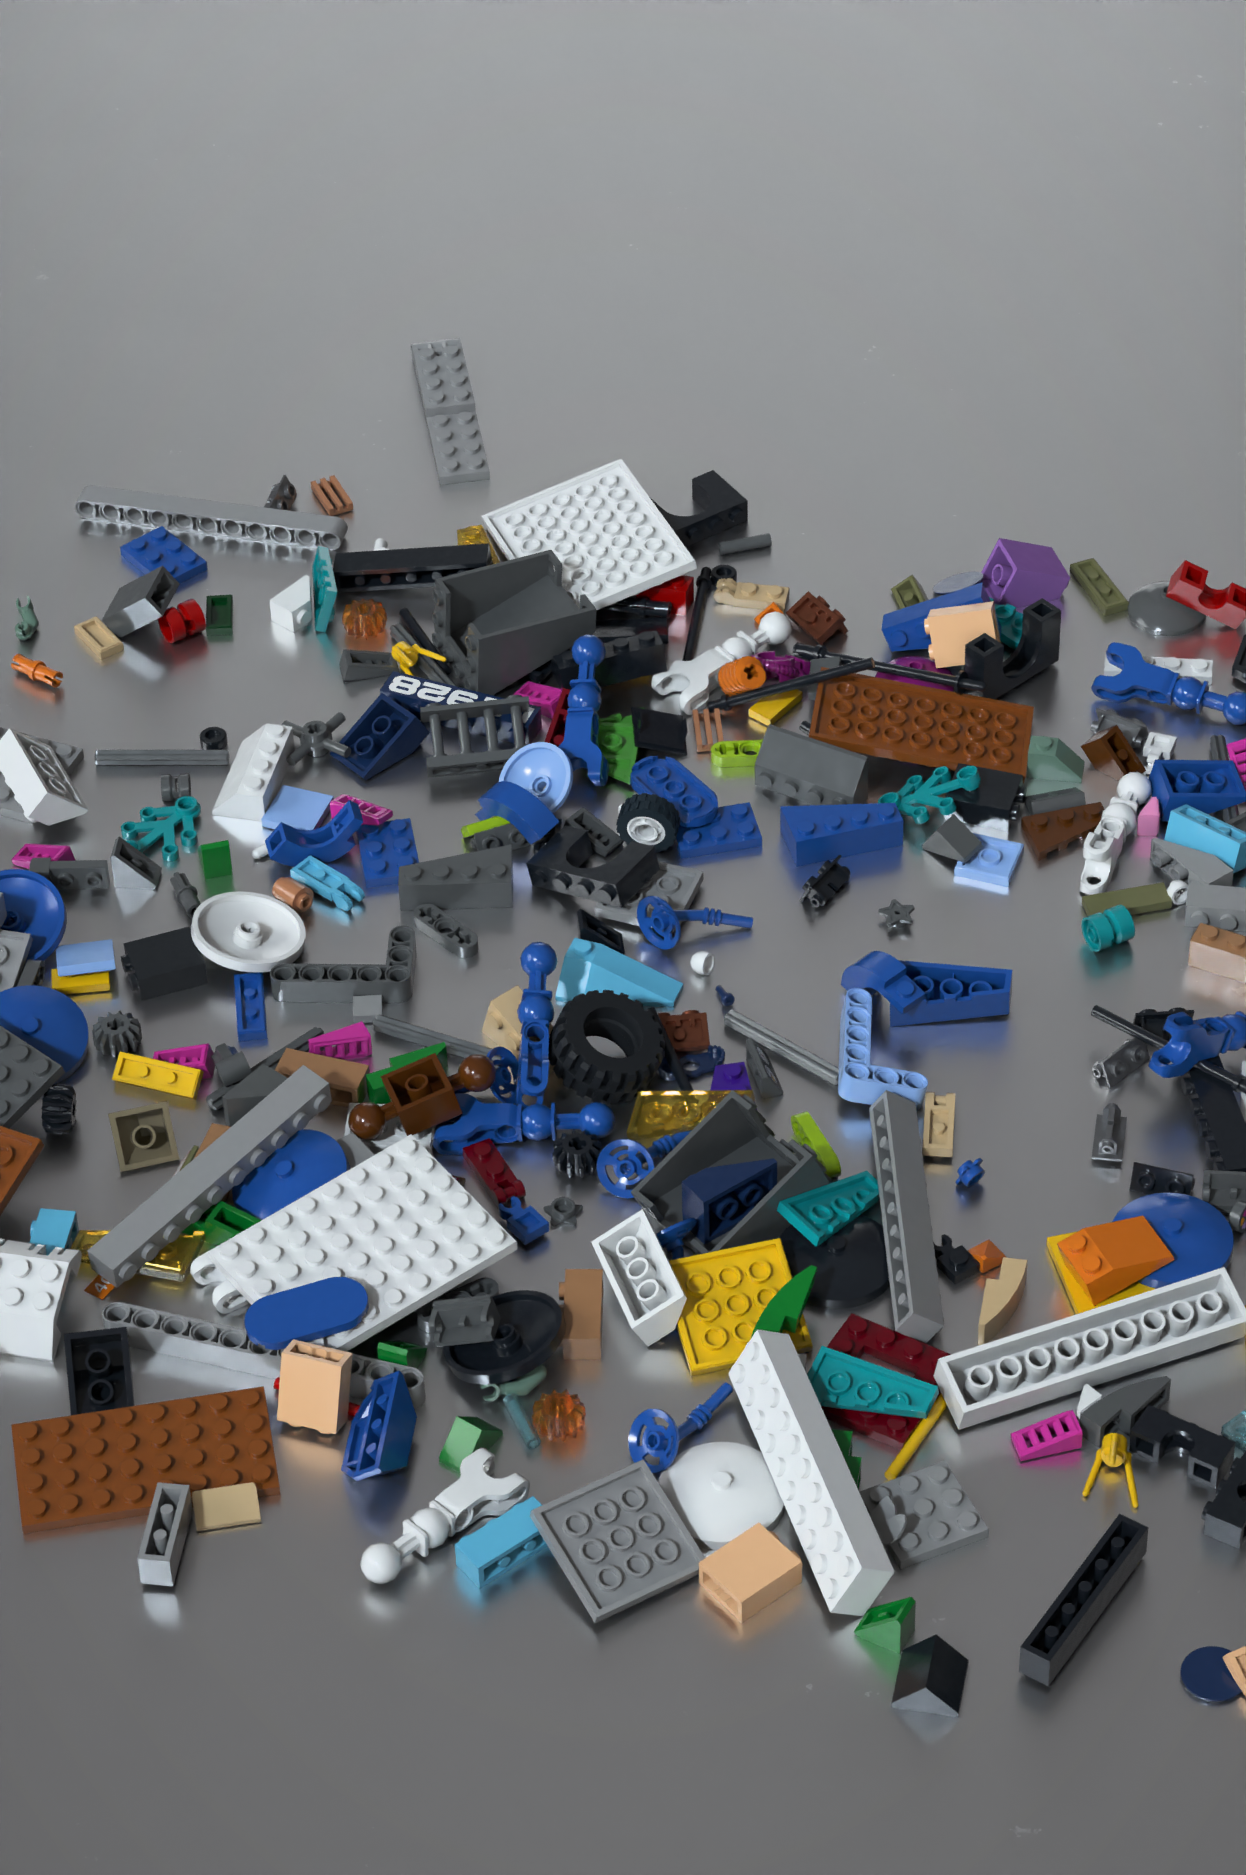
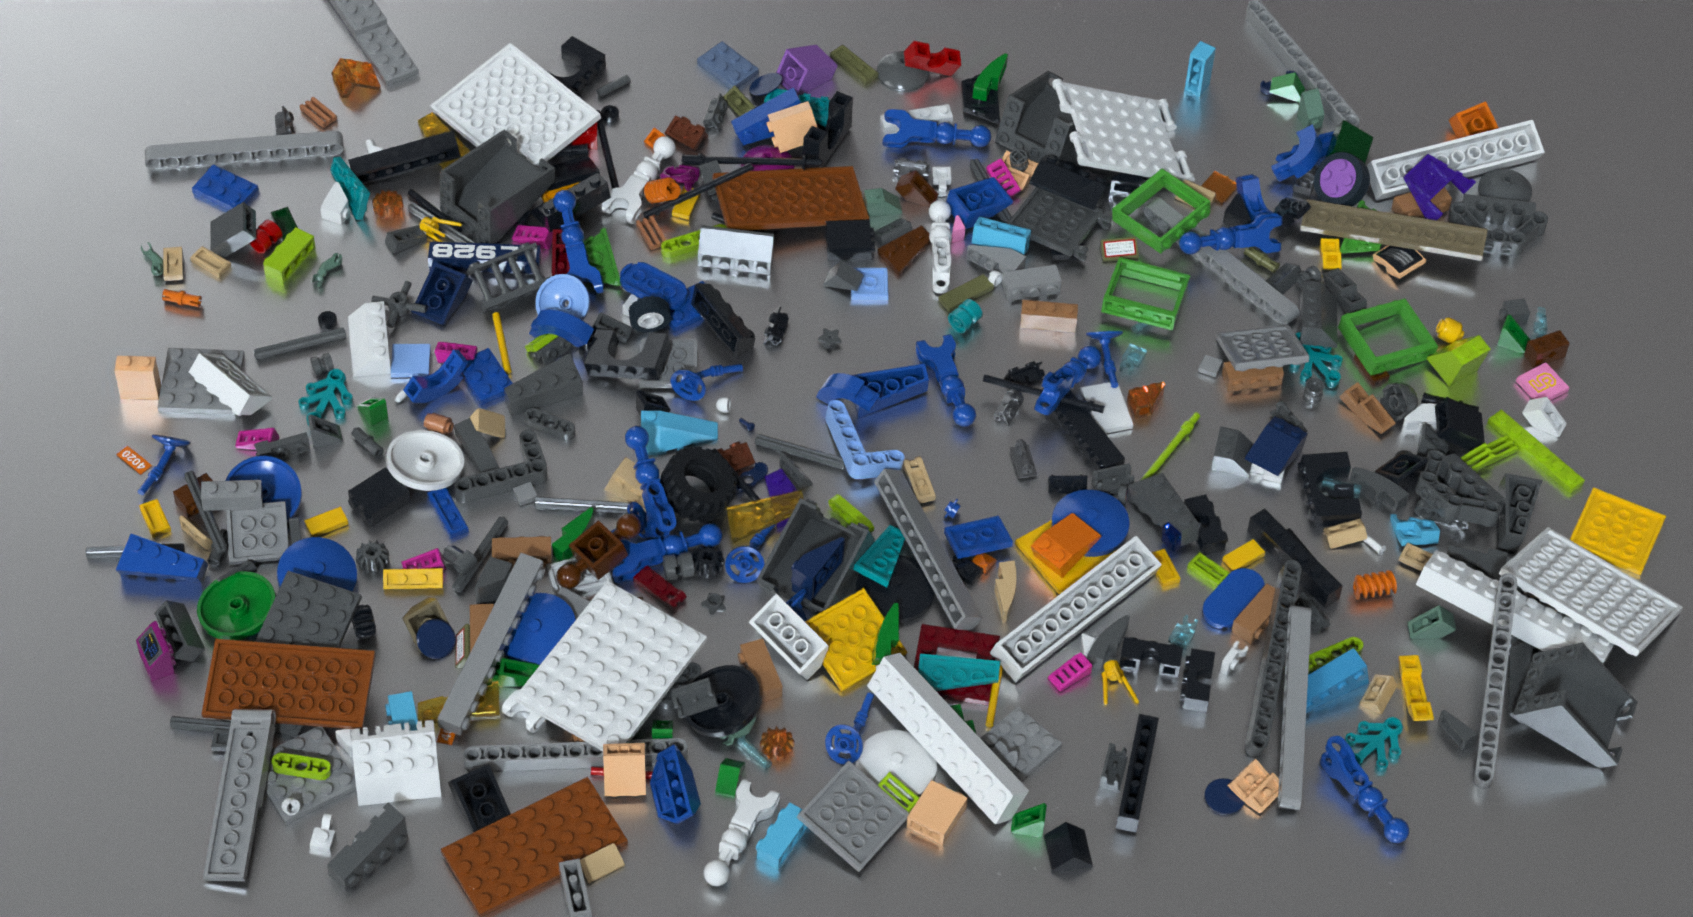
camera: 25 degrees left, 10 degrees up
light blue tile [56,939,116,977] -> none
blue tile [244,1277,369,1350] -> none
medium azure hinge [290,855,365,911] -> none
dark pink slope [308,1021,372,1060] -> none
blue plate [498,1196,549,1245] -> none
black piece [631,707,688,756] -> none
tan hinge [713,578,789,612] -> none
blue wedge [780,803,904,867] -> none
teal plant [878,766,981,824] -> none
none -> tan plate [163,247,183,281]
none -> lime brick [263,227,315,284]
none -> sand green arm [312,253,342,287]
none -> clear orange bracket [331,58,381,99]
none -> dark blue piece [416,619,456,659]
none -> dark grey slope [454,418,500,473]
none -> tan slope [470,408,505,438]
none -> yellow bar [492,312,512,374]
none -> dark grey wheel [663,551,694,581]
none -> black slope [691,283,756,358]
none -> sand blue plate [697,41,759,89]
none -> dark grey hinge [703,93,728,131]
none -> lime tile [878,772,919,813]
none -> blue piece [916,334,976,427]
none -> blue plate [944,516,1013,559]
none -> dark grey hinge [1099,743,1128,793]

